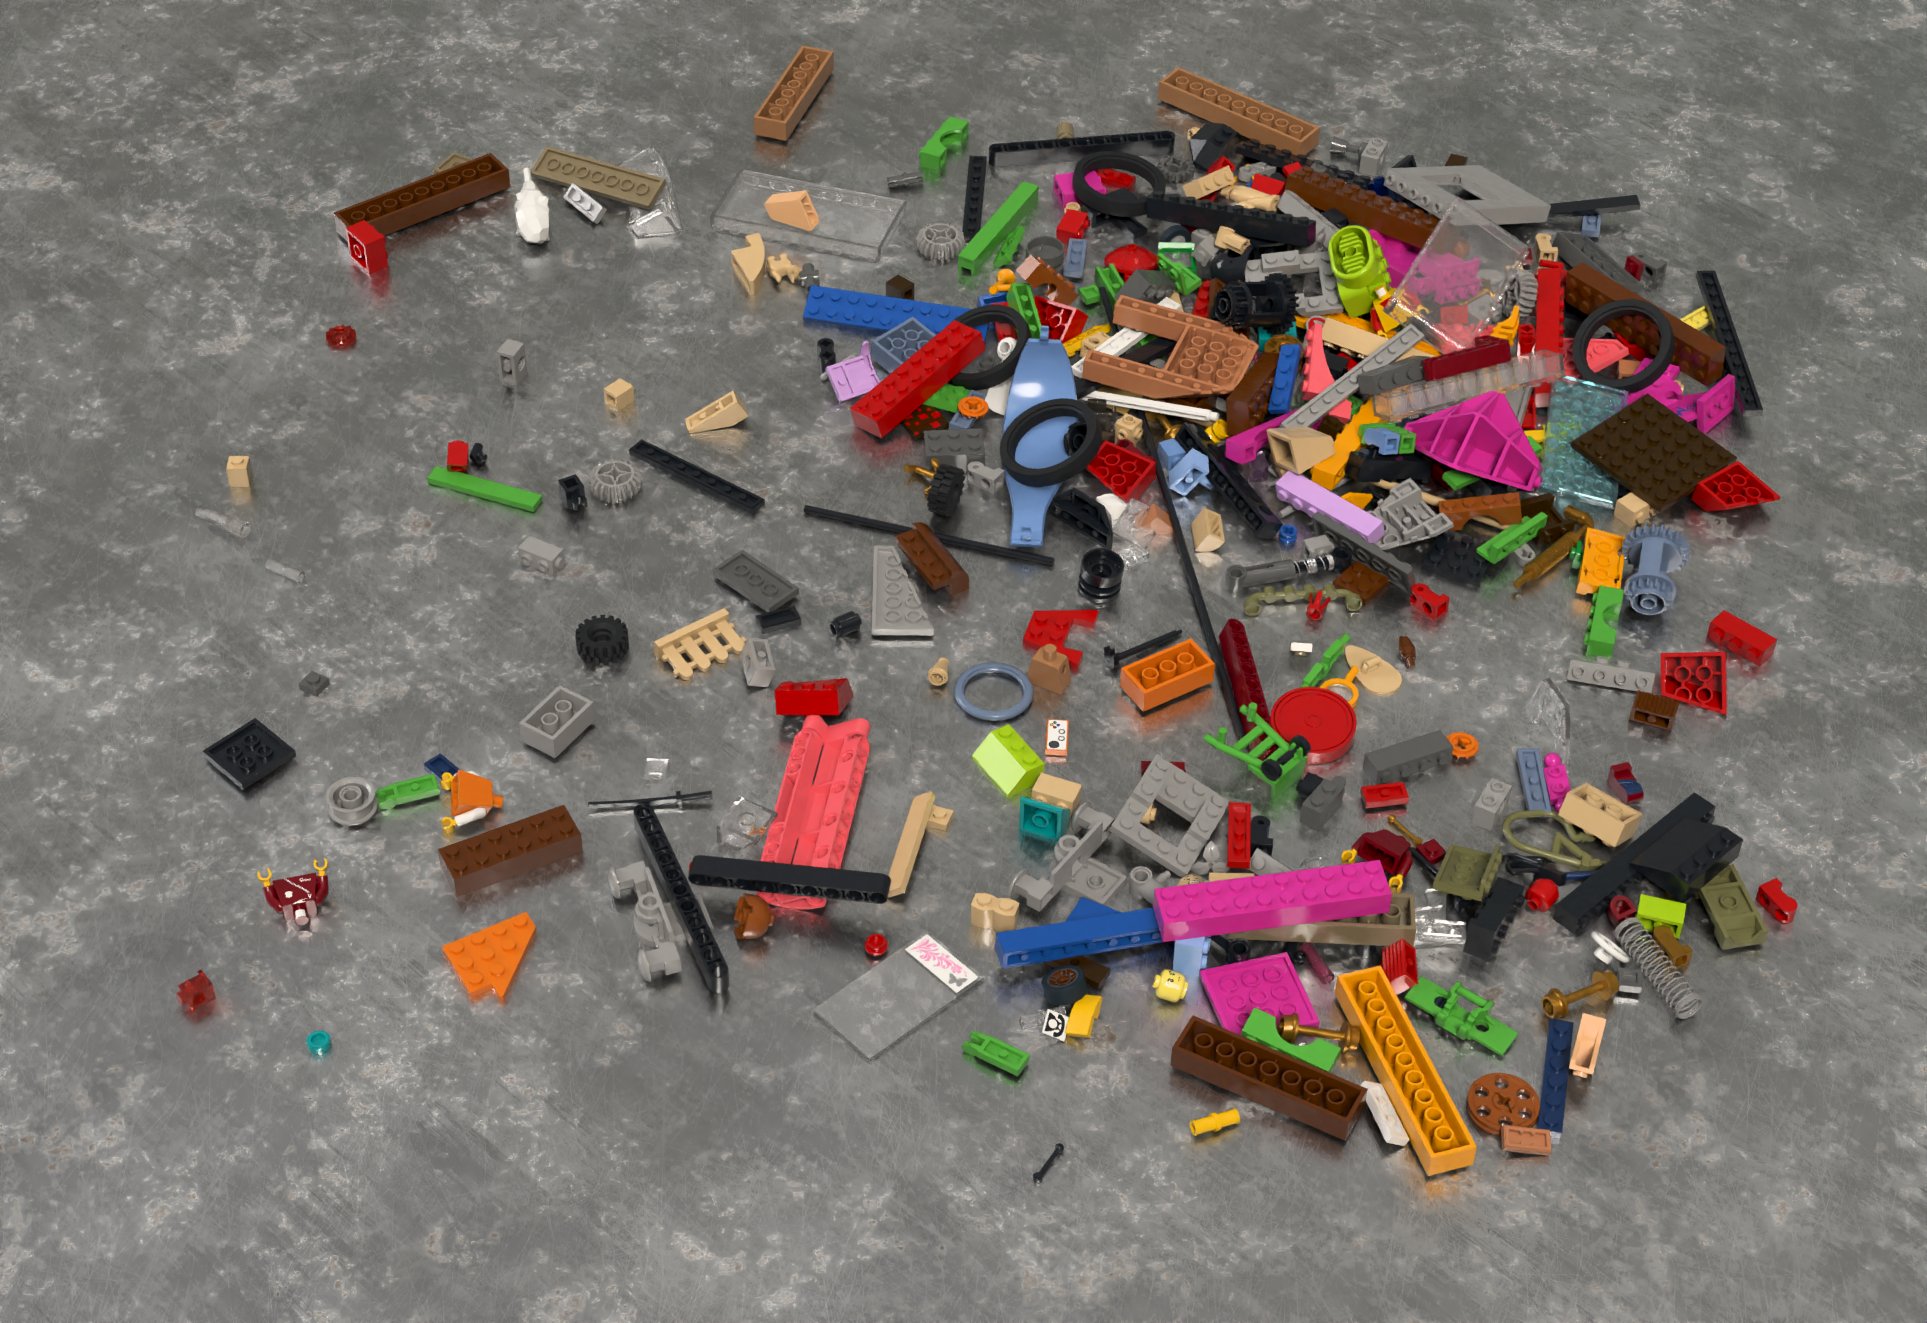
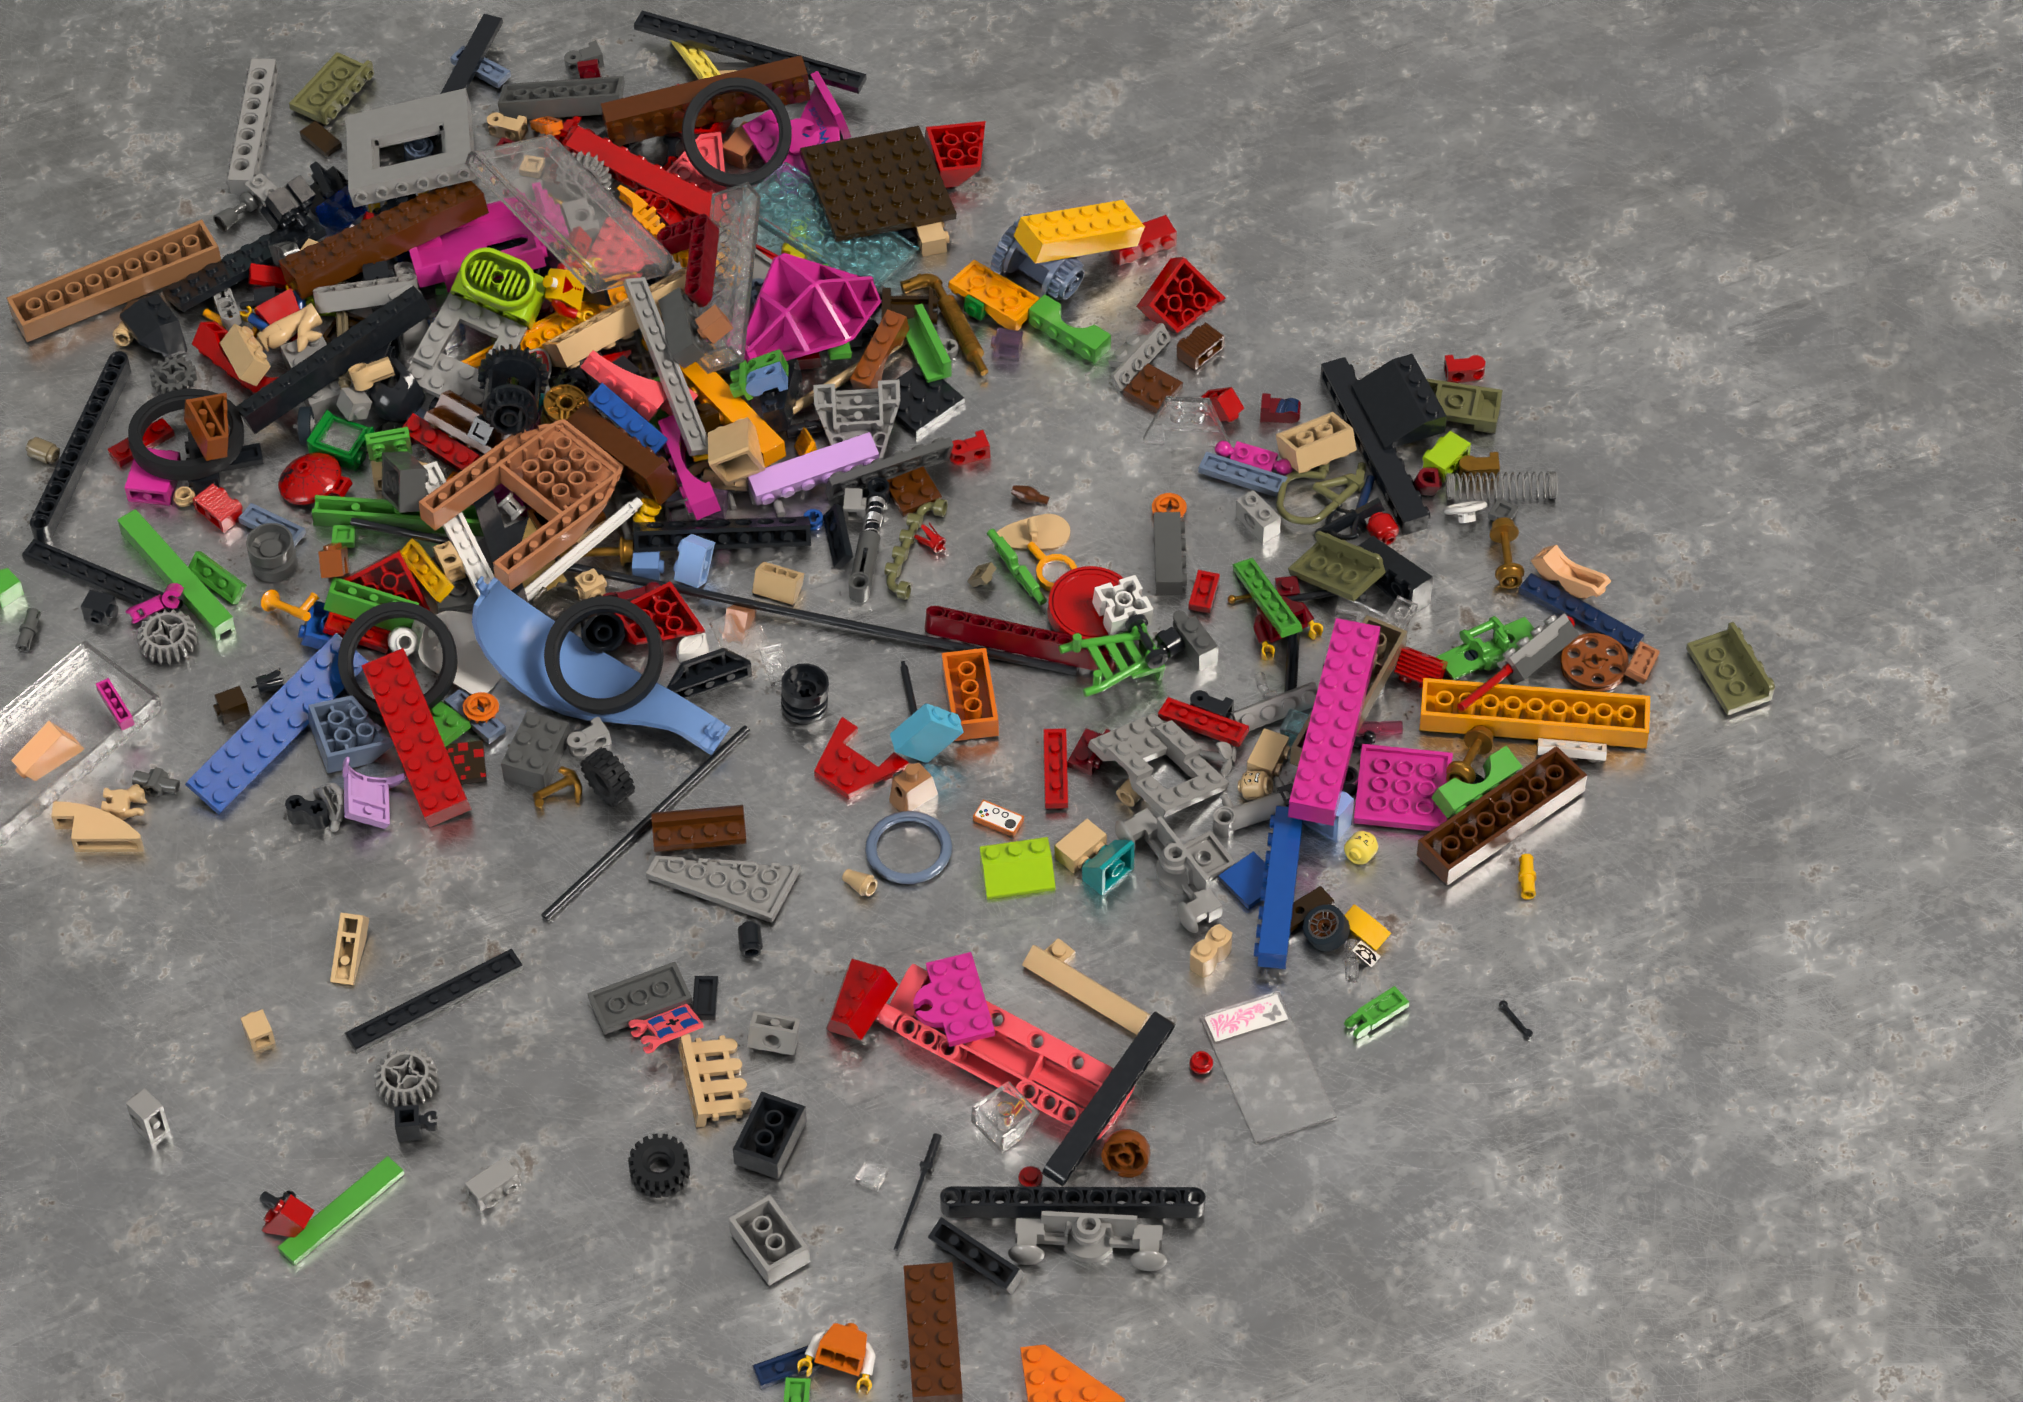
camera: 65 degrees left, 10 degrees up
none -> black brick [81,590,118,626]
none -> dark pink piece [96,678,135,731]
none -> dark pink piece [126,583,184,624]
none -> dark orange wedge [184,392,228,461]
none -> light grey brick [225,58,278,194]
none -> black piece [251,668,284,694]
none -> black brick [260,175,316,231]
none -> olive bracket [289,52,374,126]
none -> light grey bush [497,492,526,521]
none -> orange plate [529,116,564,136]
none -> coral flag [628,1004,704,1054]
none -> nougat brick [695,304,733,344]
none -> black brick [733,1091,807,1179]
none -> black plate [823,504,853,569]
none -> medium azure brick [890,703,964,763]
none -> dark pink plate [913,952,995,1047]
none -> black brick [928,1217,1026,1294]
none -> clear purple brick [991,328,1023,361]
none -> yellow brick [1014,200,1145,264]
none -> red plate [1044,729,1068,809]
none -> white brick [1092,575,1153,635]
none -> reddish brown plate [1123,363,1183,414]
none -> red slope [1194,387,1245,422]
none -> bright green tile [1232,558,1302,638]
none -> piece [1457,613,1579,711]
none -> olive bracket [1686,622,1775,716]

